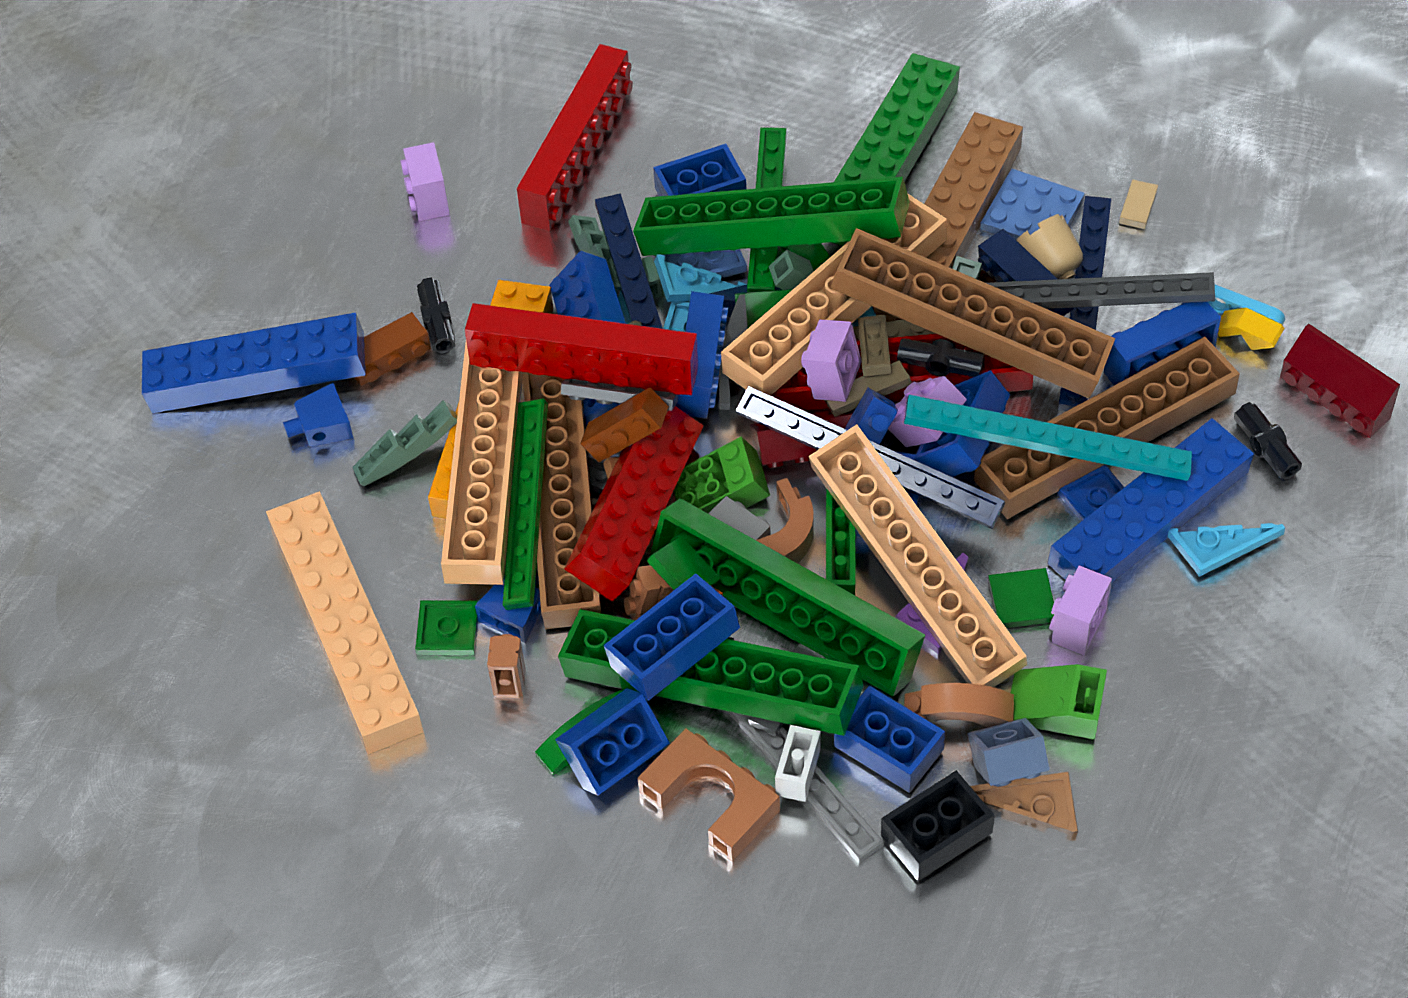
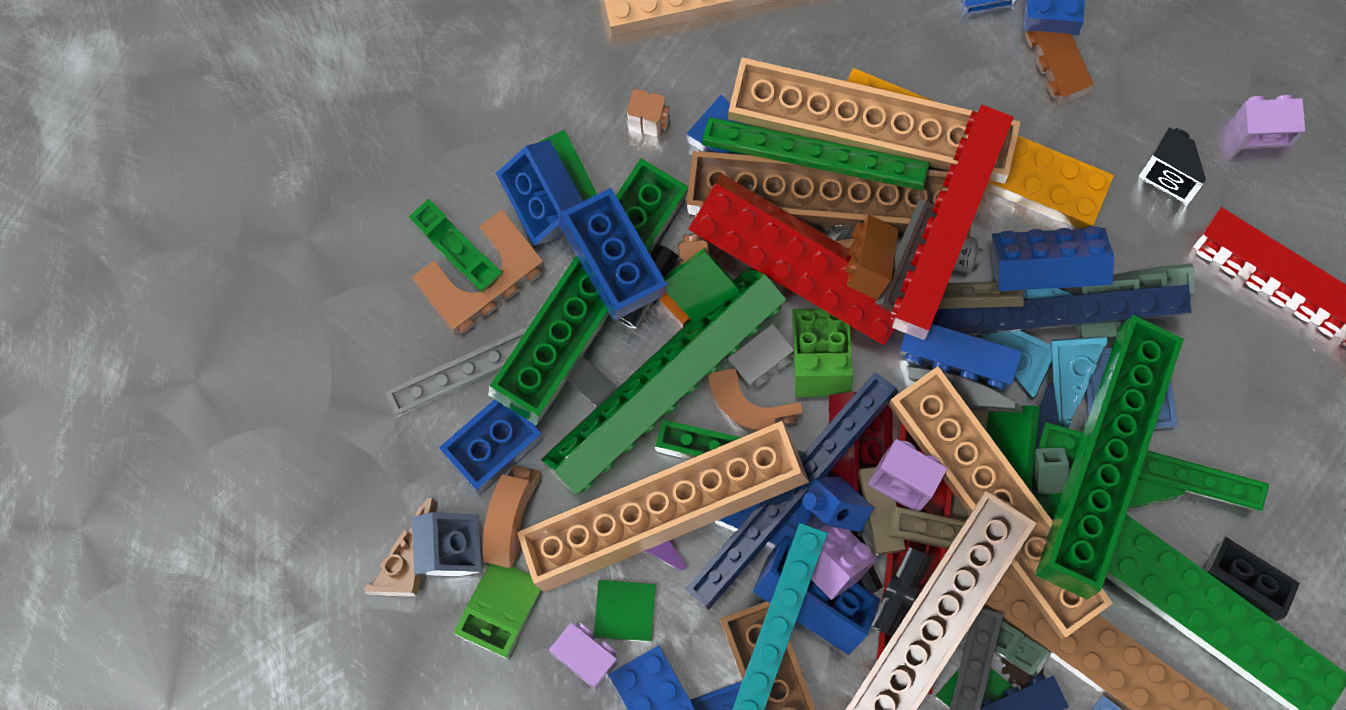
camera: 100 degrees right, 25 degrees up
sand green slope [352,400,457,486] -> none
green tile [415,600,478,655] -> none
black piece [417,277,455,354] -> none
blue brick [653,144,747,196] -> none
white brick [775,725,821,802] -> none
black brick [881,770,995,881] -> none
none -> green slope [408,198,503,293]
none -> black slope [1140,127,1206,203]
none -> black slope [1204,536,1300,621]

